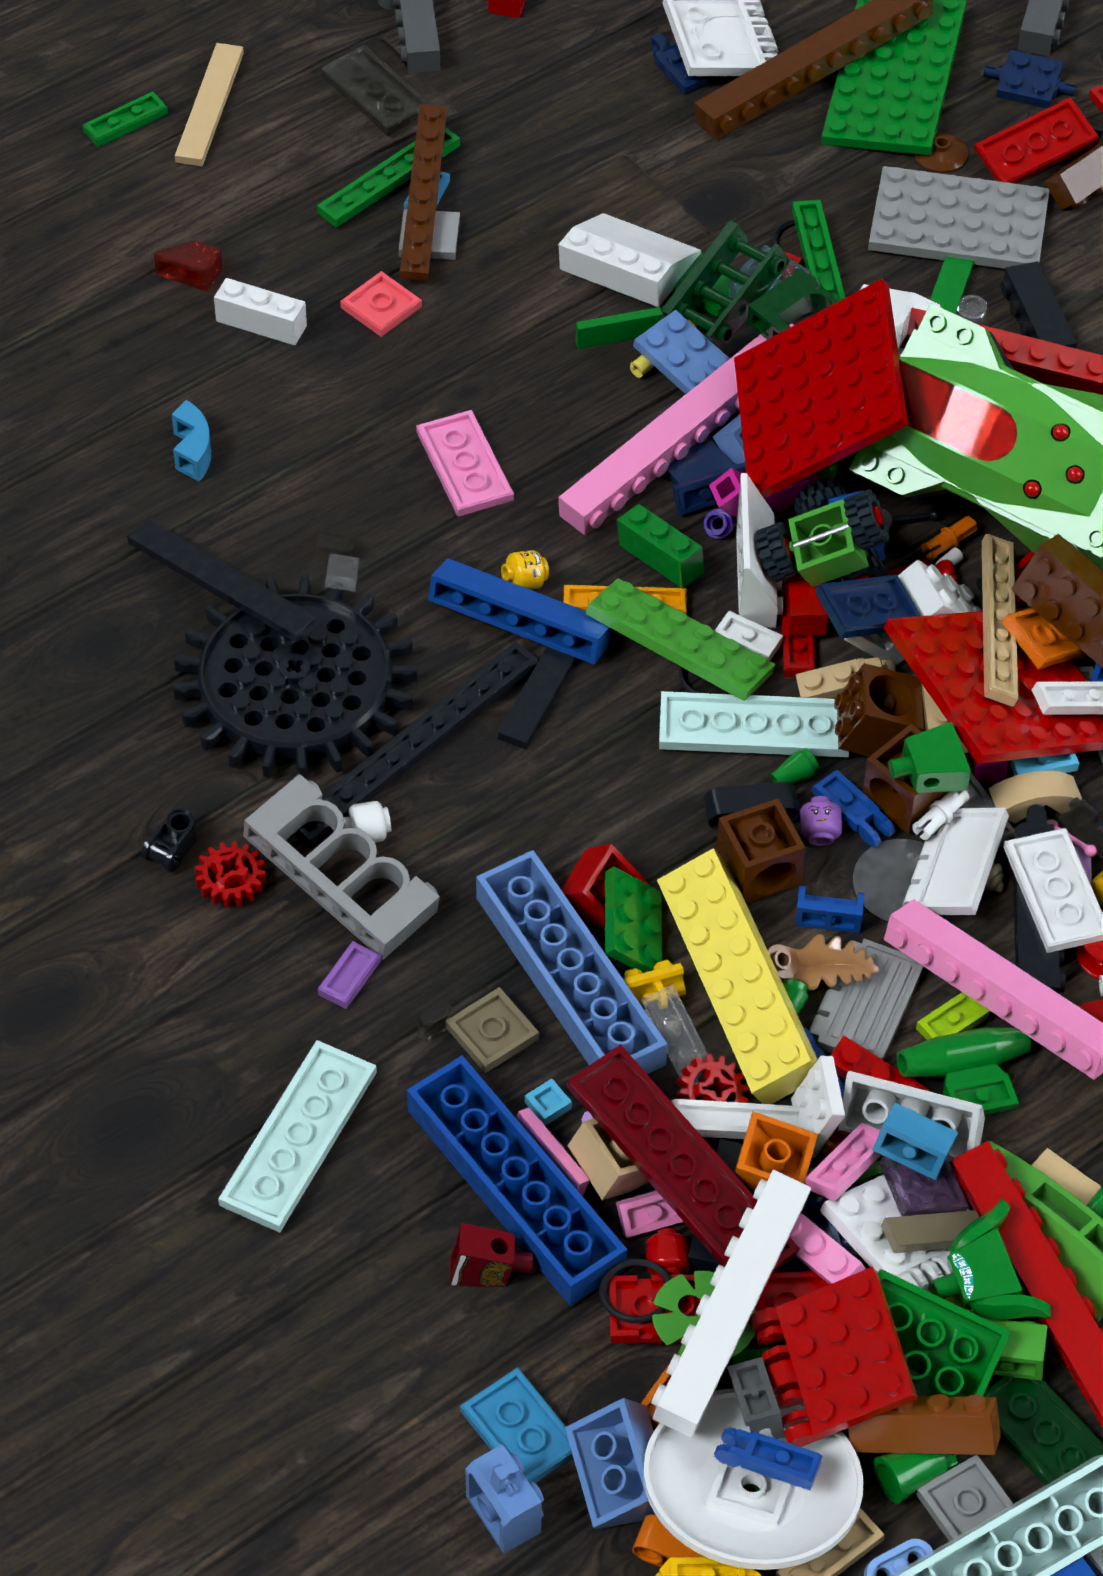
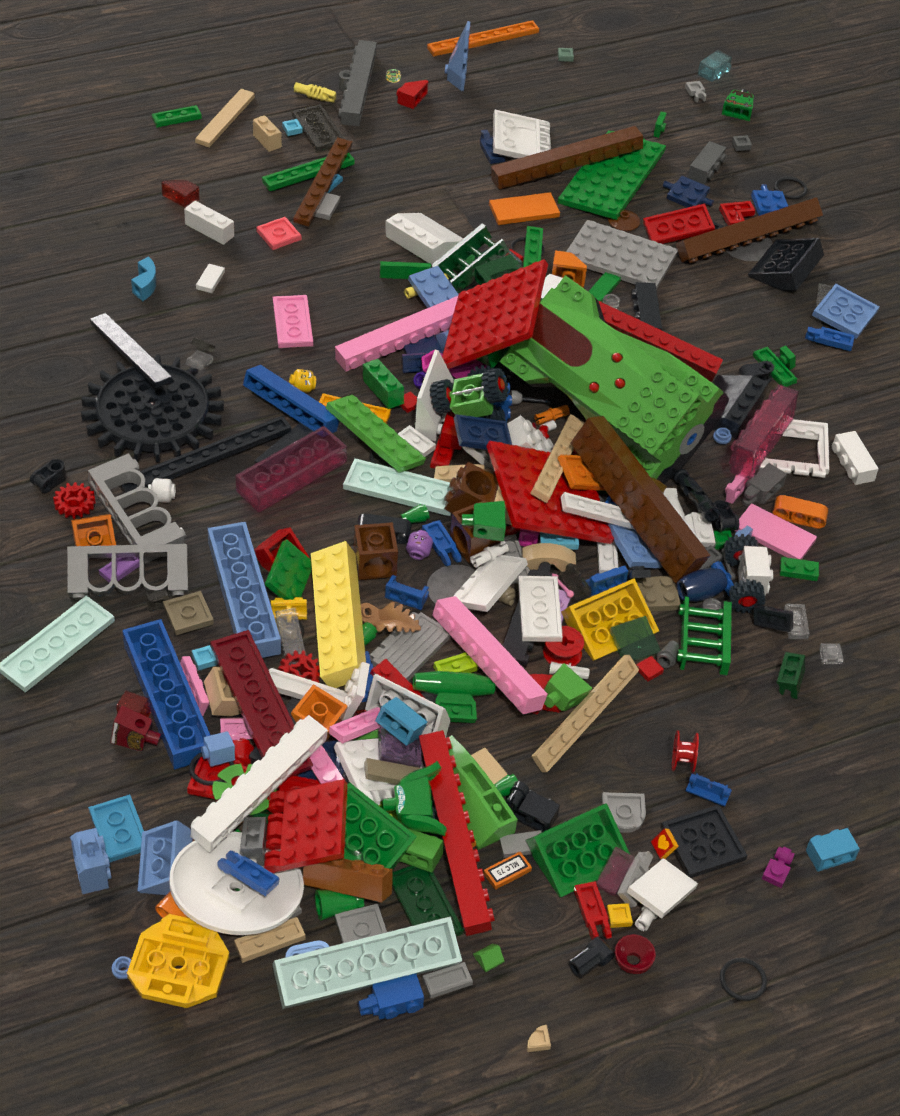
camera: 10 degrees right, 5 degrees down
none -> light grey fence [67,544,188,600]
none -> orange slope [71,514,116,546]
none -> clear red brick [116,691,151,717]
none -> white tile [196,264,225,293]
none -> medium blue brick [201,731,235,767]
none -> clear pink brick [236,426,347,512]
none -> tan brick [253,115,282,152]
none -> medium azure plate [282,119,302,136]
none -> light yellow hinge [294,82,336,102]
none -> red tile [399,391,417,413]
none -> orange tile [489,192,560,225]
none -> orange slope [552,250,587,288]

